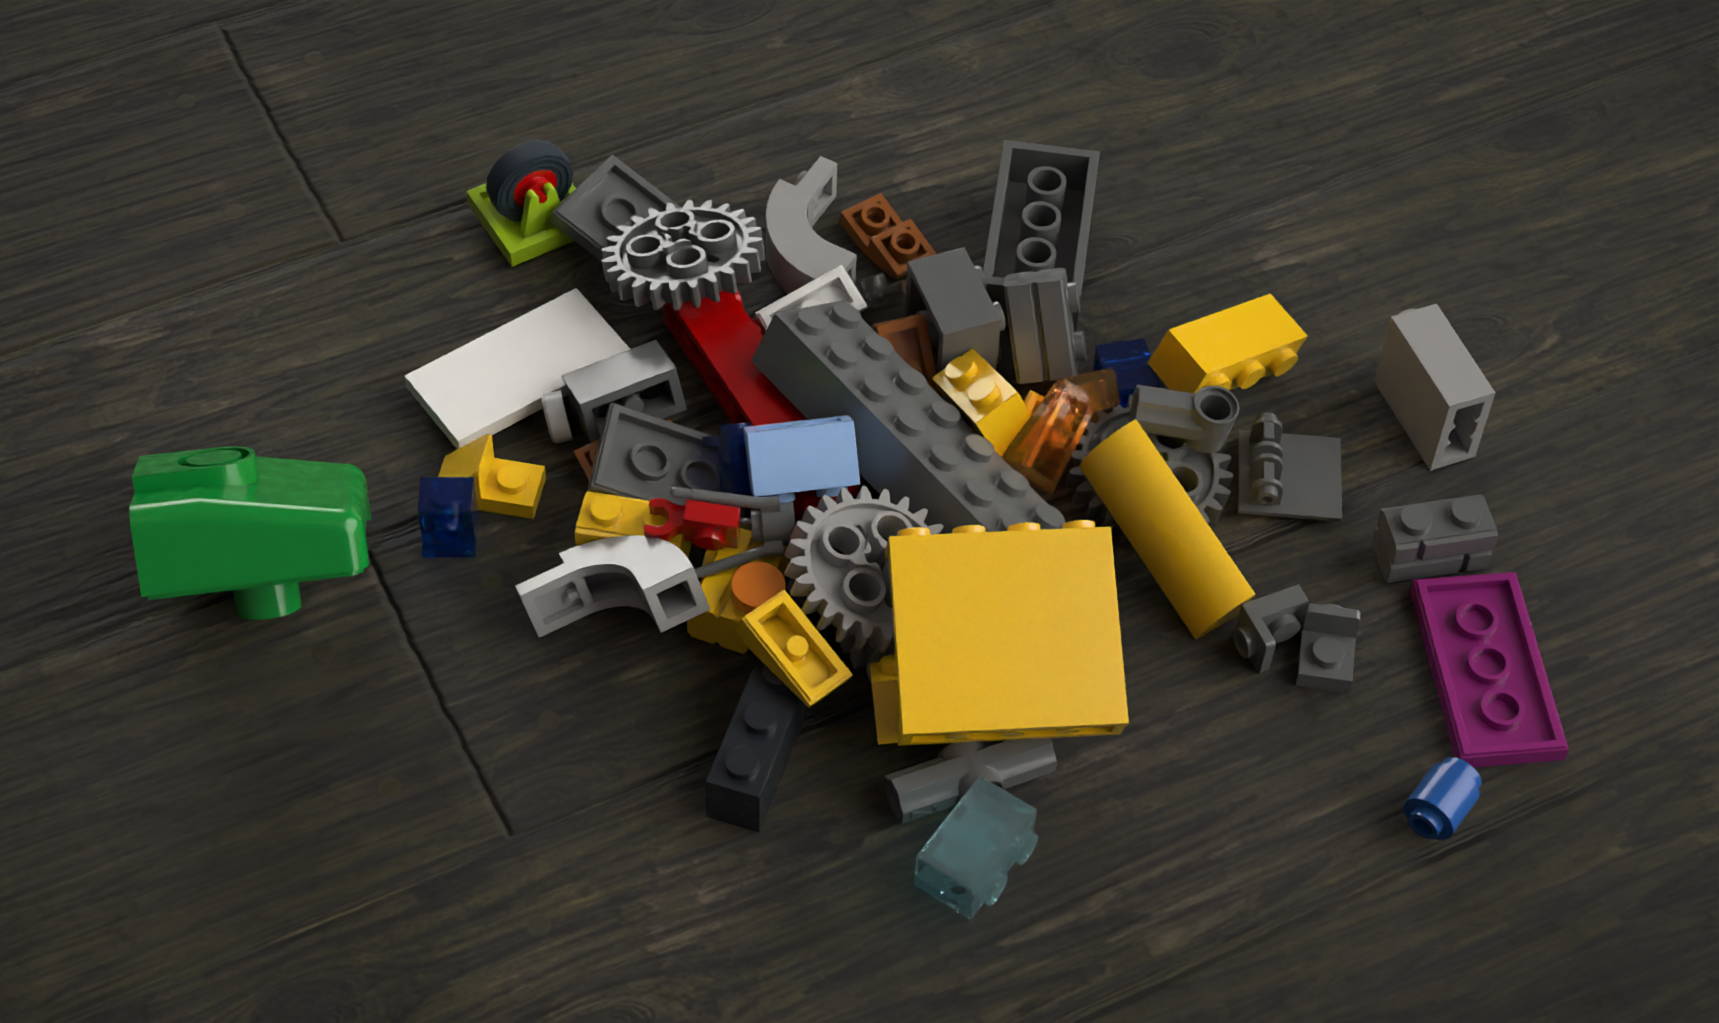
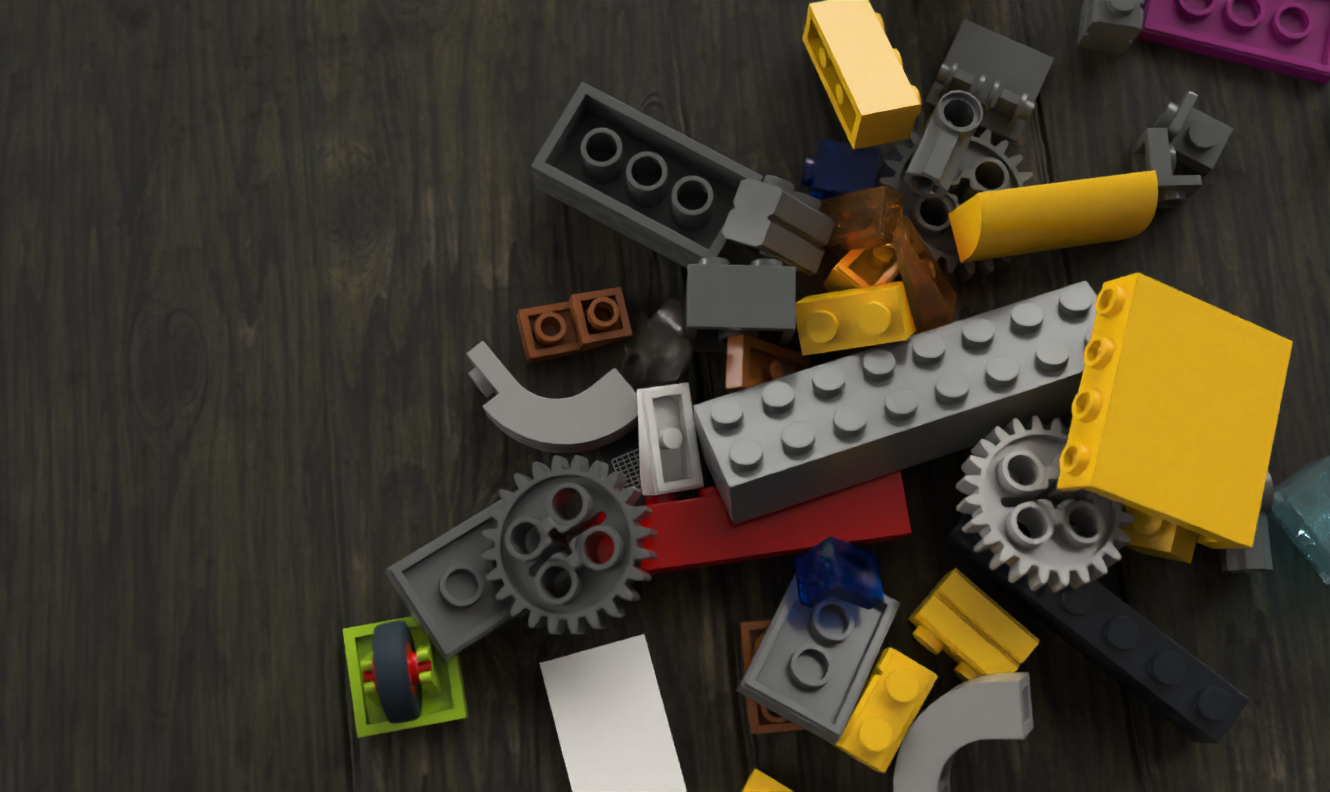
camera: 70 degrees left, 25 degrees up
light grey tile [541,390,573,444] -> none
dark grey brick [561,340,687,443] -> none
red plate [644,498,741,551] -> none
dark grey plant [670,487,795,579] -> none
orange tile [731,562,786,615] -> none
yellow slope [735,590,853,708] -> none
light blue brick [744,415,860,503] -> none

